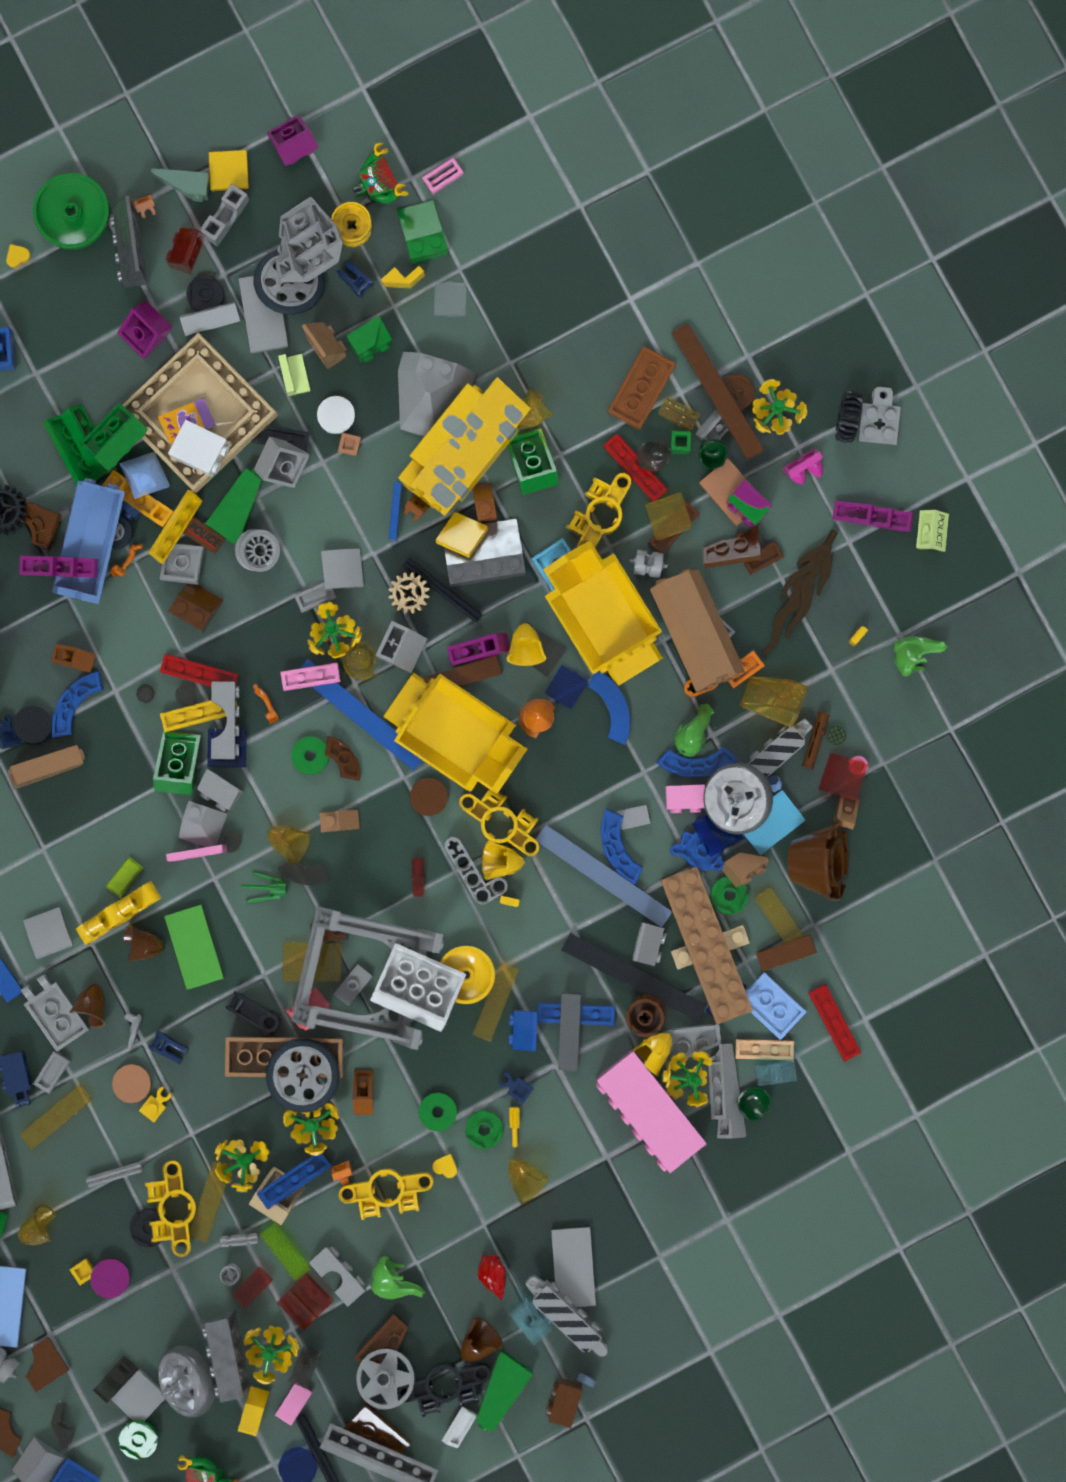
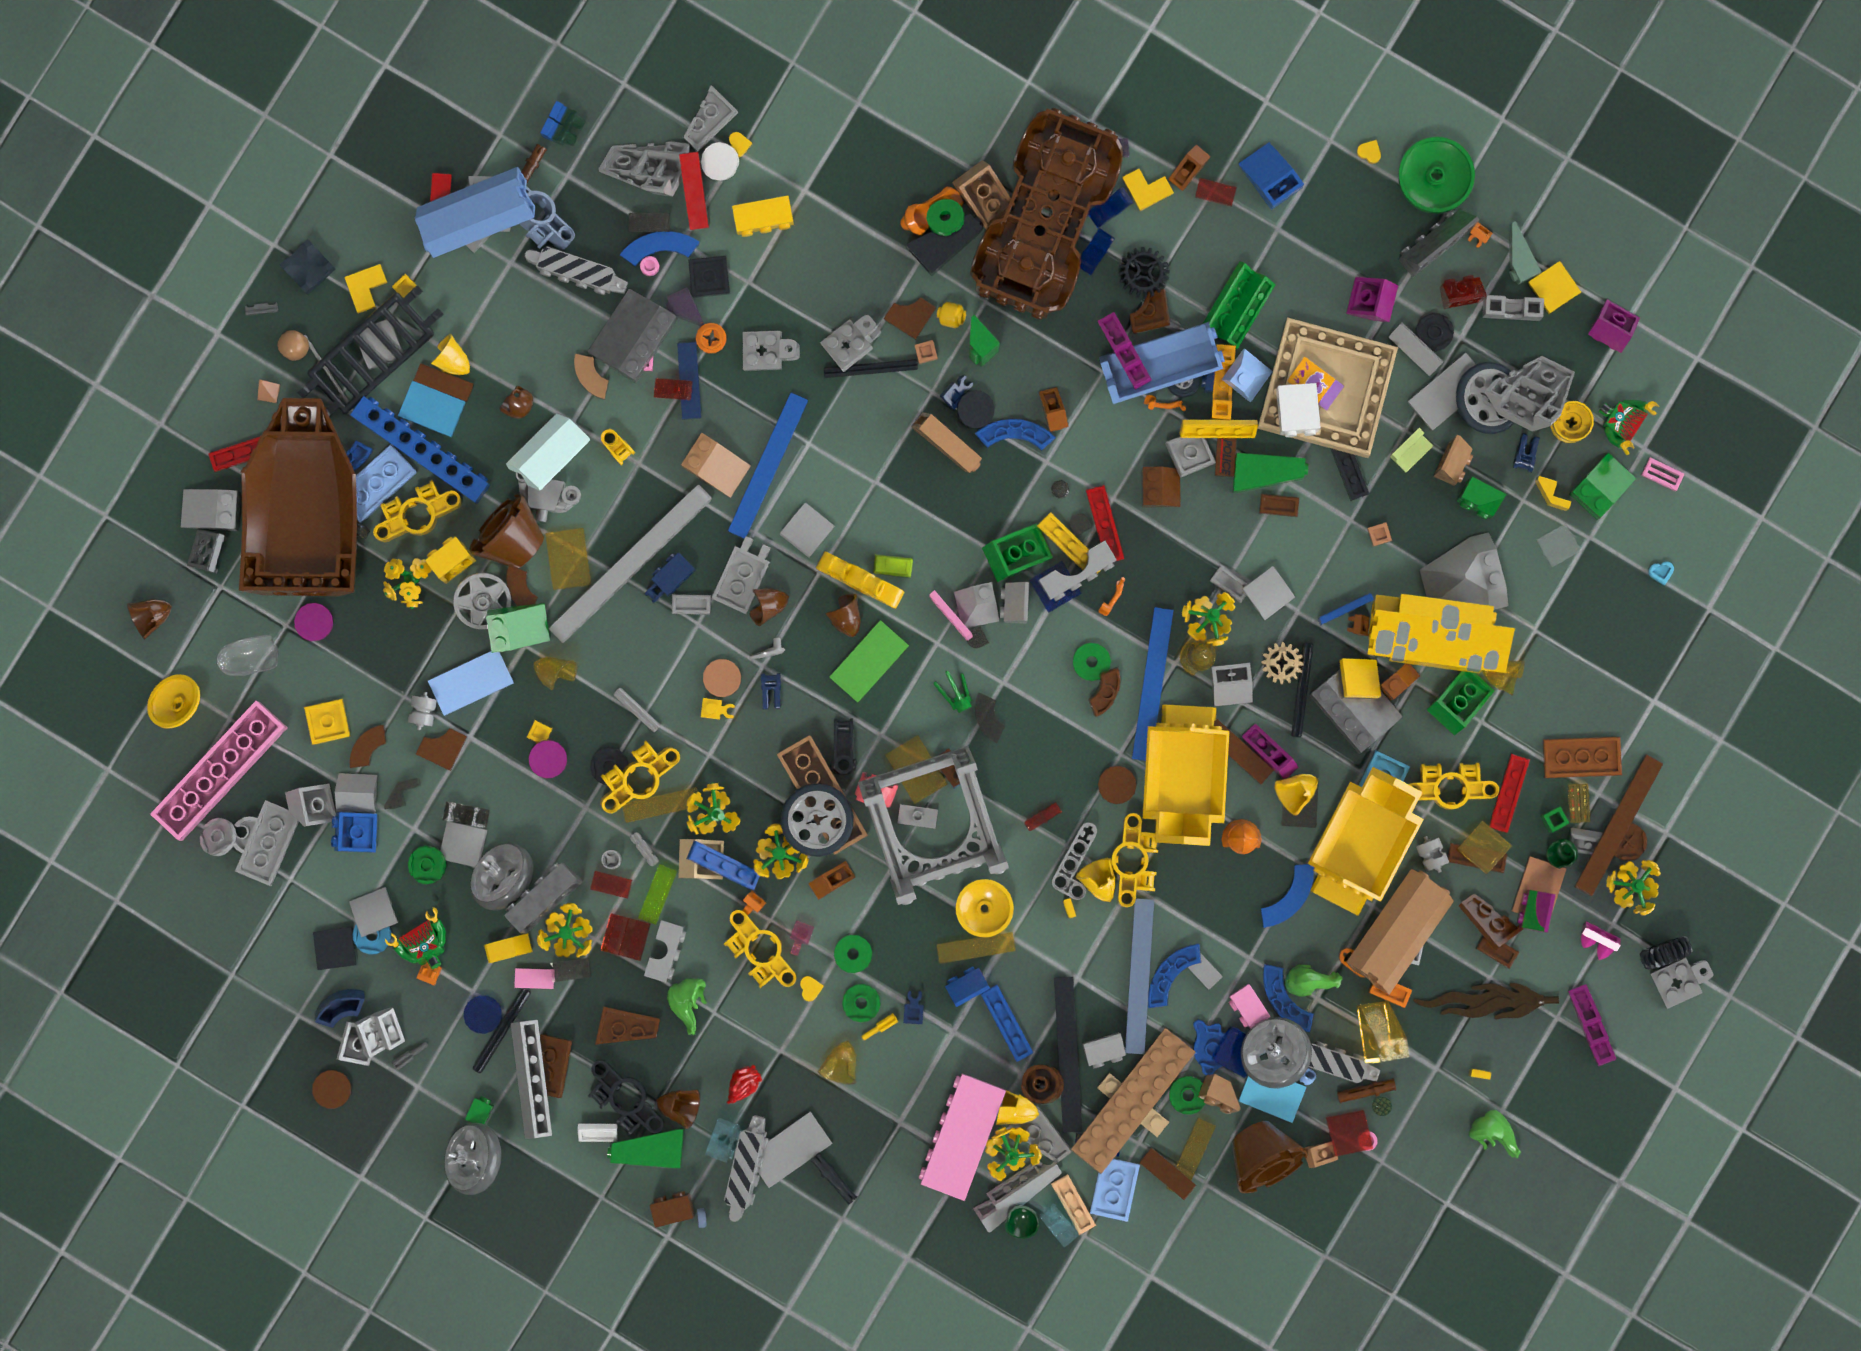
camera: 60 degrees right, 0 degrees up
clear yellow tile [20,1085,93,1150] -> none
green slope [80,402,148,471] -> none
light grey wheel [235,529,280,572] -> none
light grey slope [254,437,310,488] -> none
clear yellow helmet [267,825,311,865] -> none
bright pink tile [281,663,341,691] -> none
white tile [317,396,355,434] -> none
medium nougat slope [319,810,360,833] -> none
light grey wheel [356,1349,415,1409] -> none
white slope [370,943,466,1032] -> none
clear blue piece [544,665,588,709] -> none
dark grey tile [558,993,581,1071] -> none
clear smoke hair [636,441,672,471] -> none
red tile [808,984,861,1062] -> none
yellowish green panel [916,510,949,552] -> none
none -> clear pink plate [790,920,814,956]
none -> black pin [811,1153,858,1205]
none -> reddish brown tile [1259,494,1299,517]
none -> medium azure tile [1648,562,1674,586]

